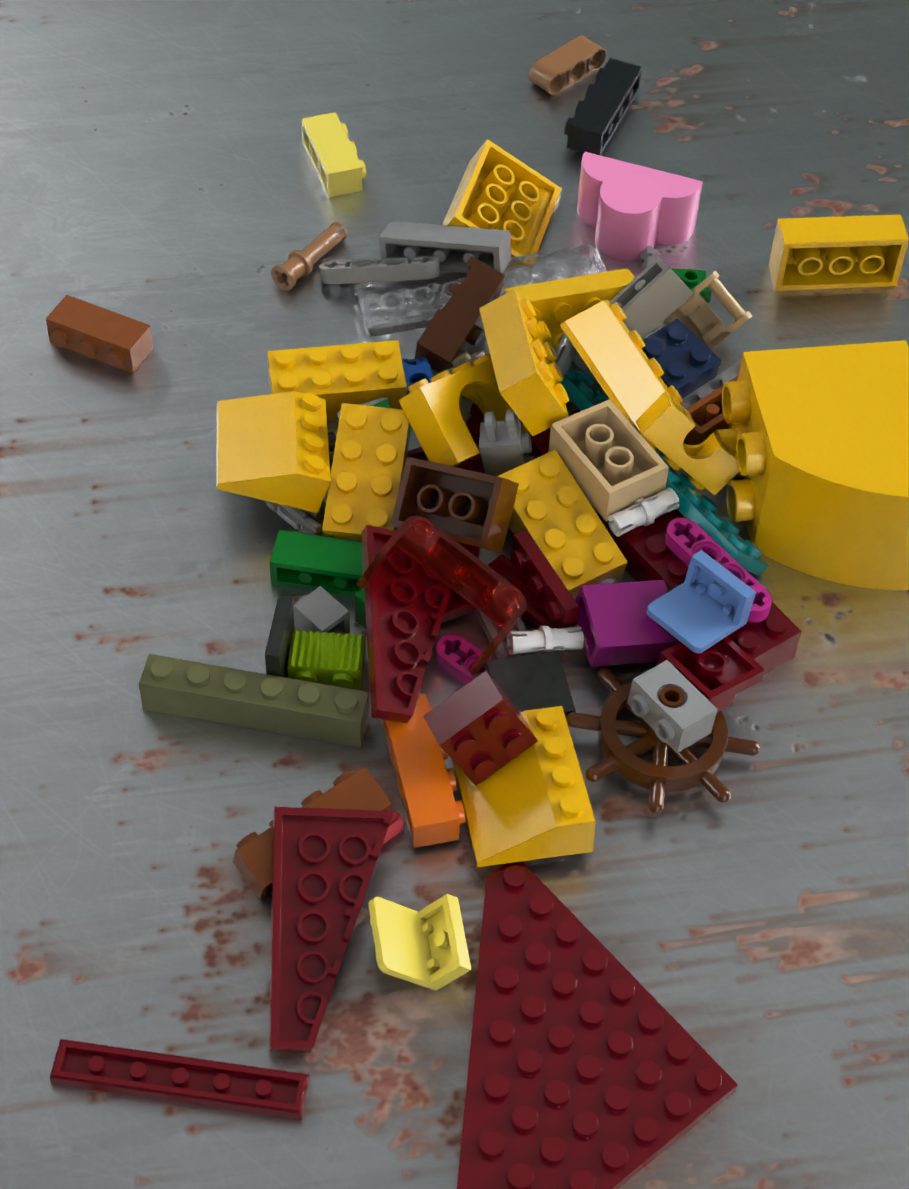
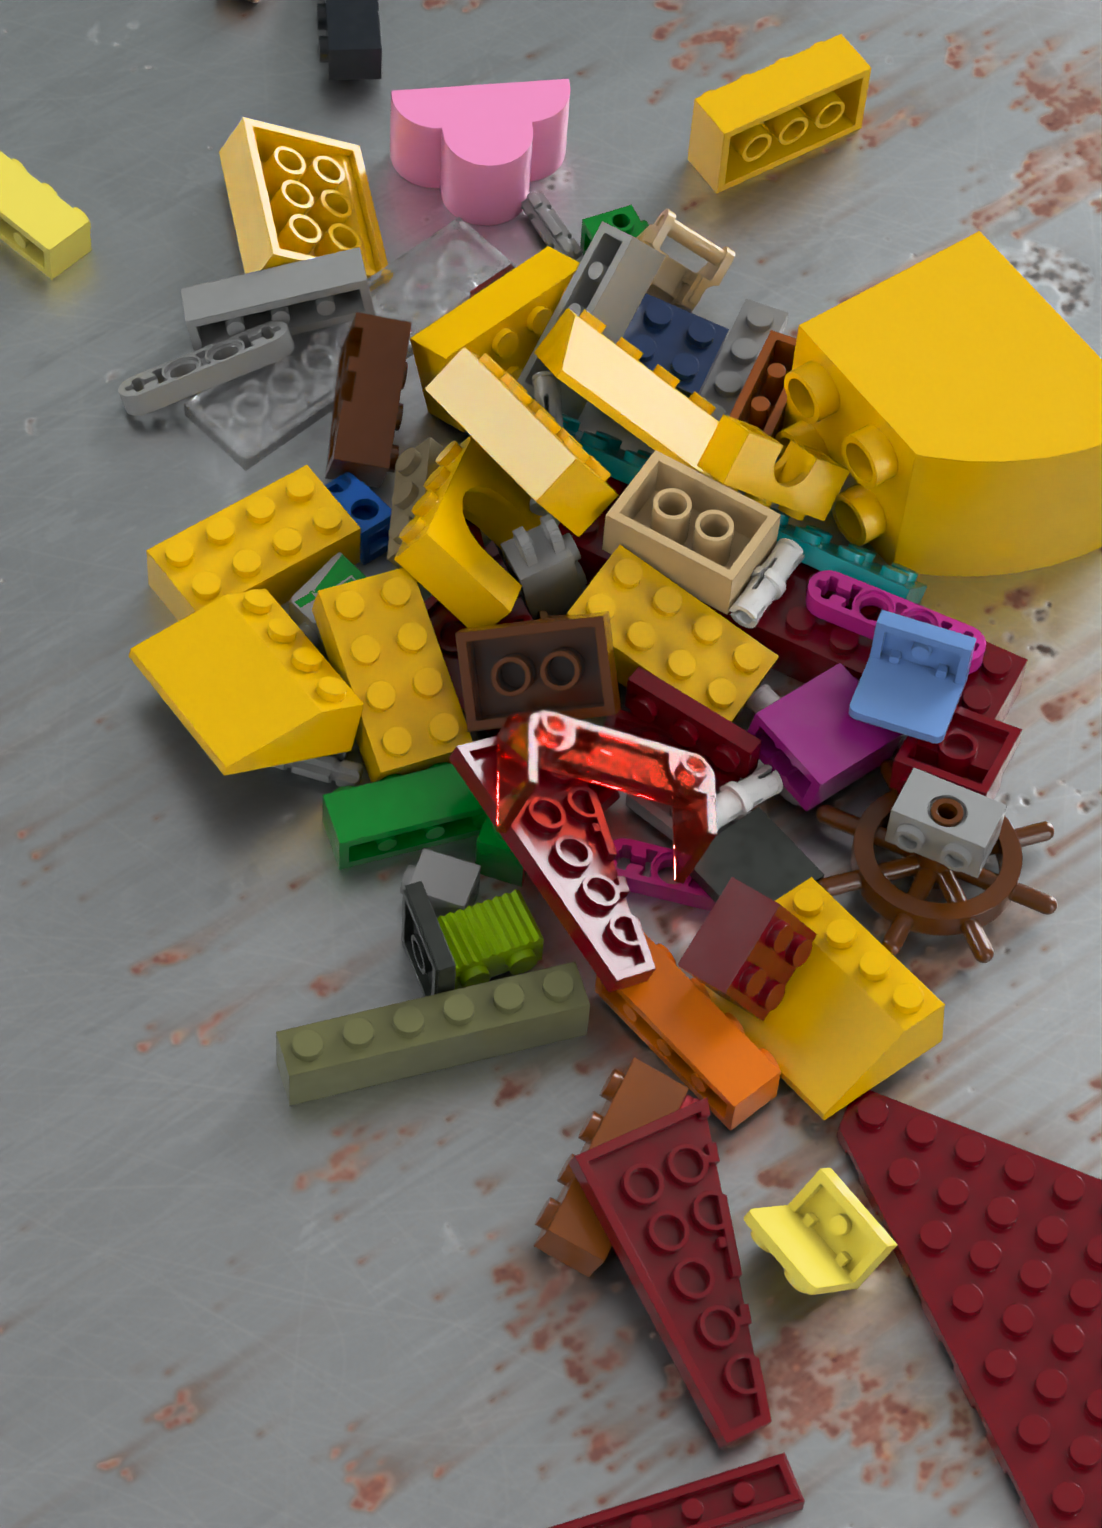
camera: 30 degrees left, 5 degrees up
medium nougat pin [271,222,347,291] -> none

